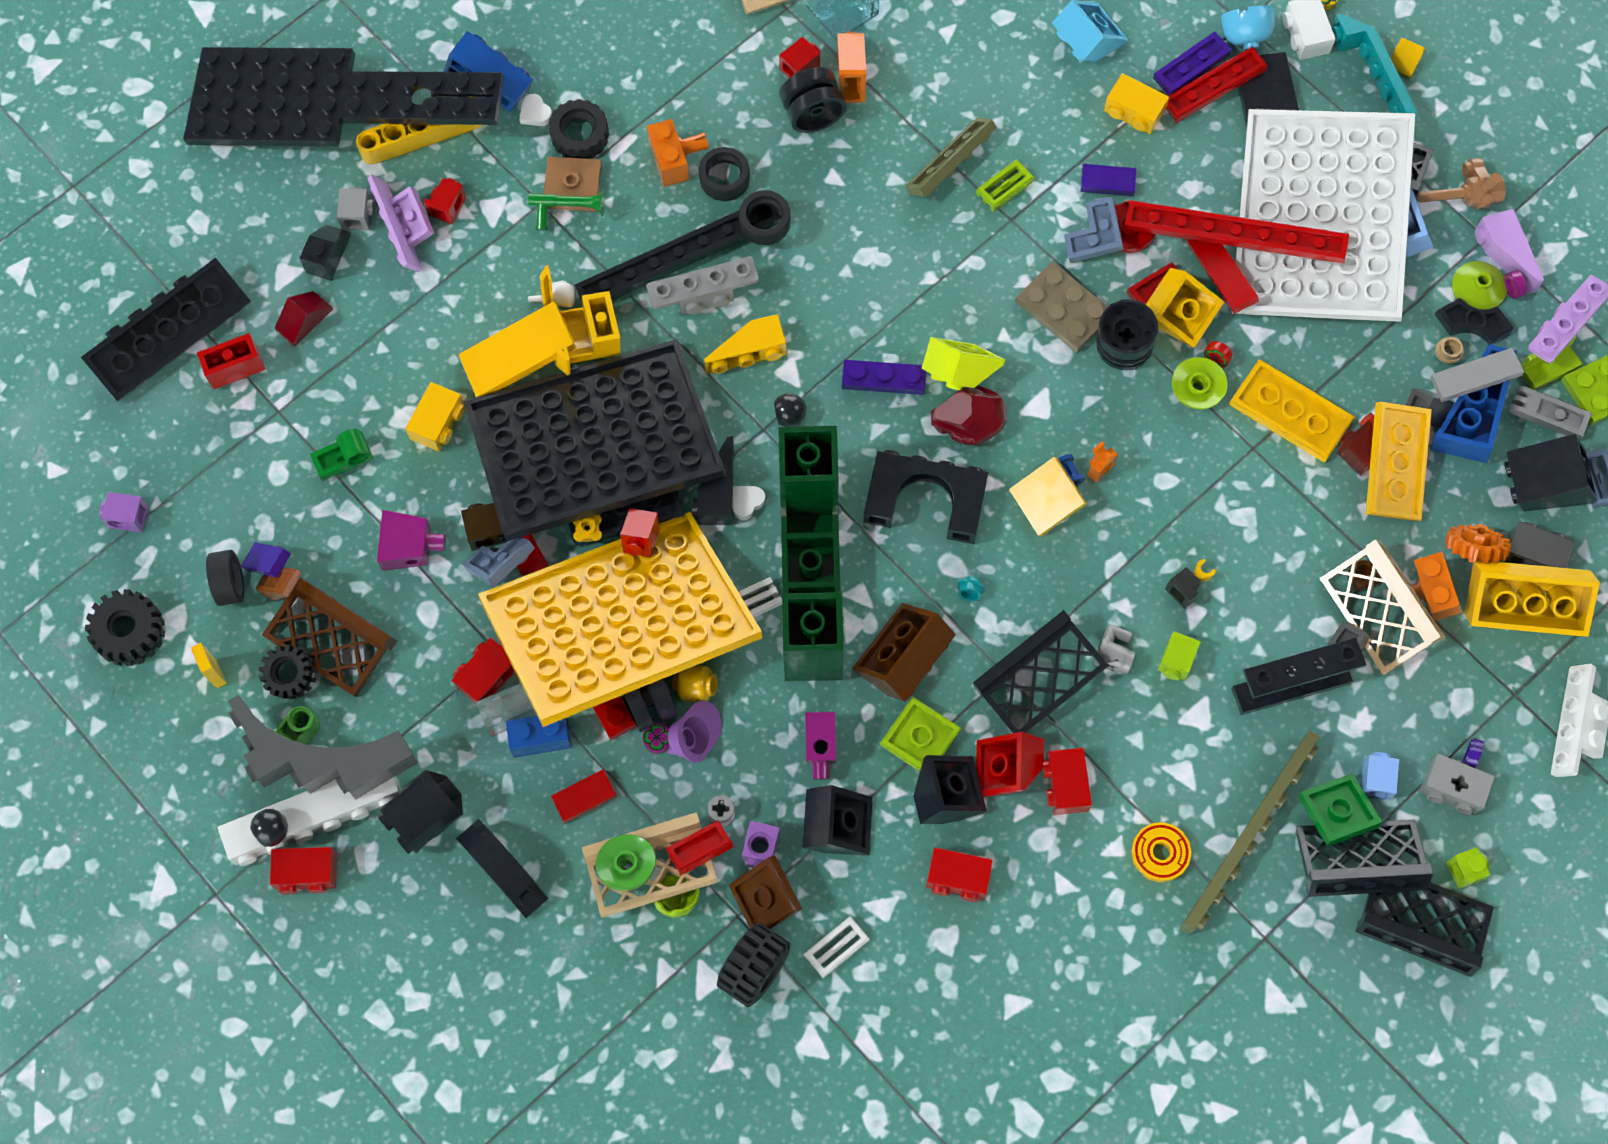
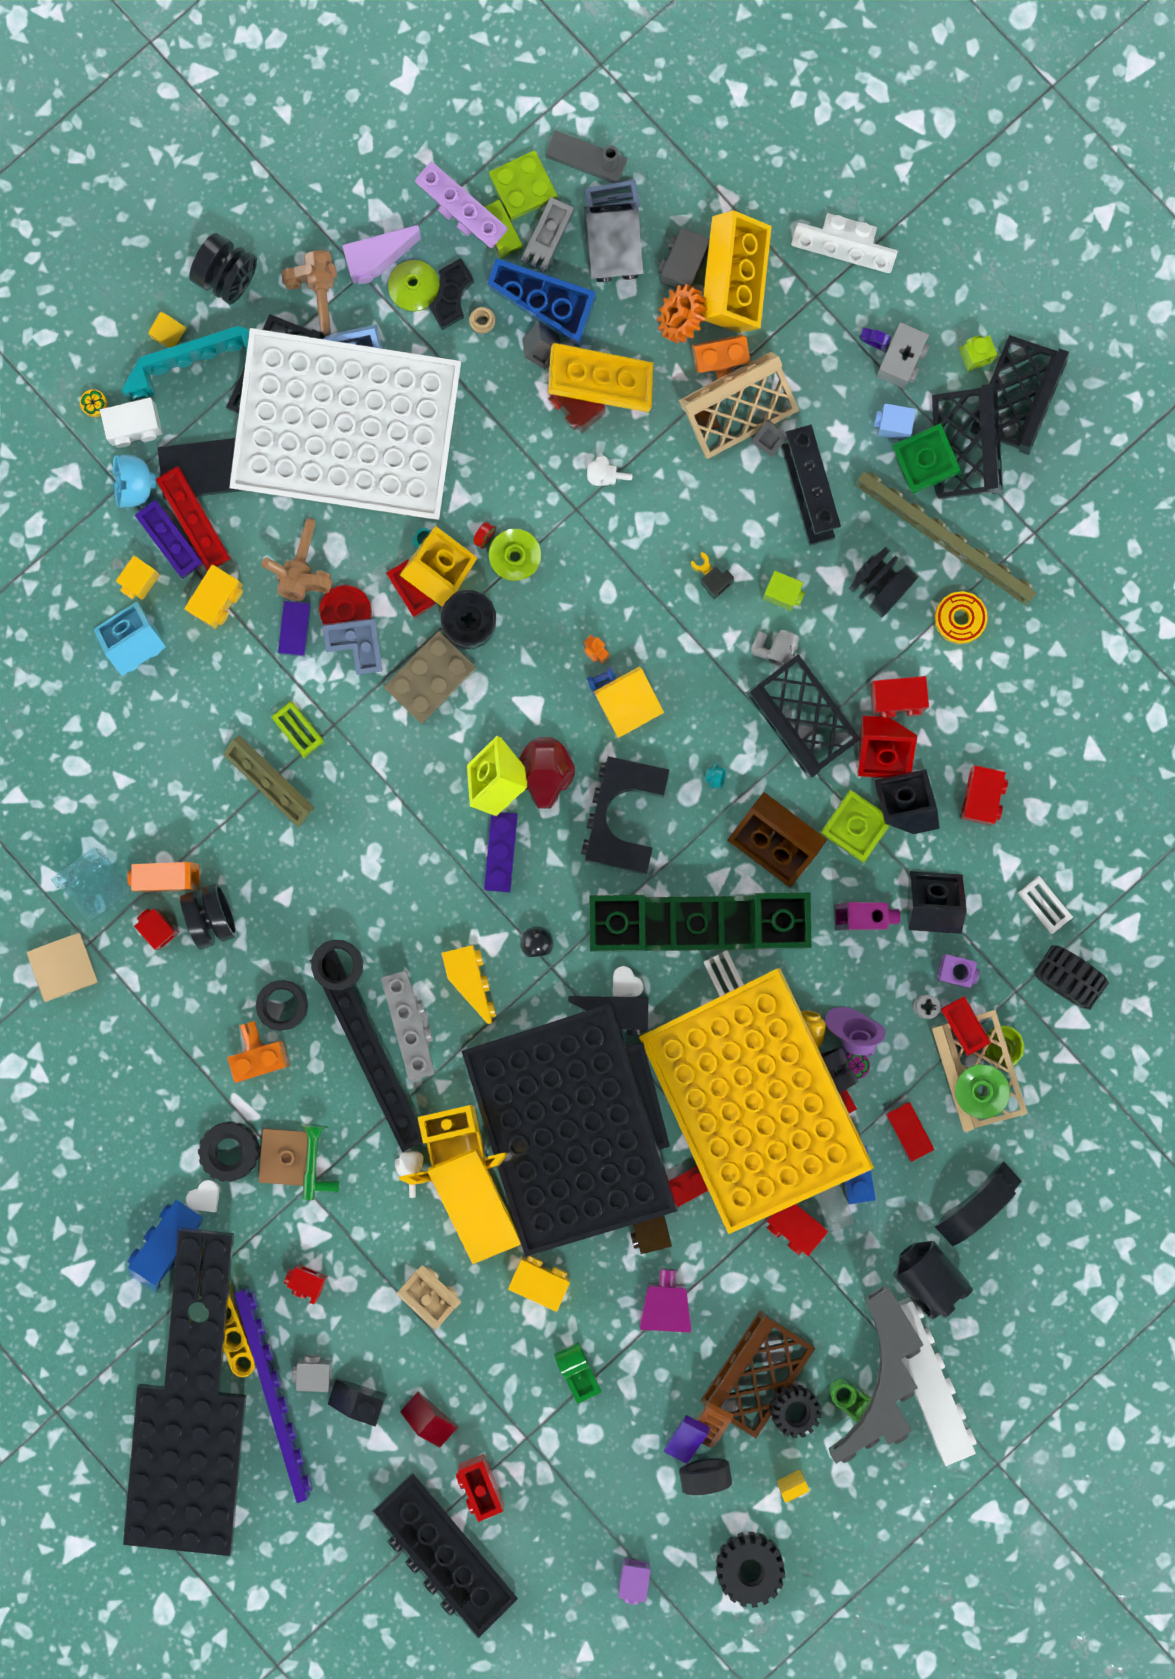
camera: 85 degrees left, 15 degrees up
black piece [250,809,288,847] -> none
red brick [270,847,337,895] -> none
lavender bracket [367,175,434,272] -> none
sand blue plate [463,537,535,588] -> none
yellow plate [573,515,602,542] -> none
brick [620,509,660,557] -> none
reddish brown tile [728,856,802,930] -> none
red plate [1125,200,1350,264] -> none
red tile [1184,239,1259,314] -> none
yellow tile [1229,359,1355,463] -> none
light grey tile [1431,348,1524,402] -> none
magenta tile [1504,270,1527,299] -> none
none -> yellow brick [116,556,160,601]
none -> black wheel [189,233,257,305]
none -> dark purple plate [234,1287,313,1503]
none -> medium nougat piece [261,518,332,601]
none -> tan bracket [396,1265,461,1330]
none -> white piece [587,456,632,486]
none -> black wheel [848,547,919,618]

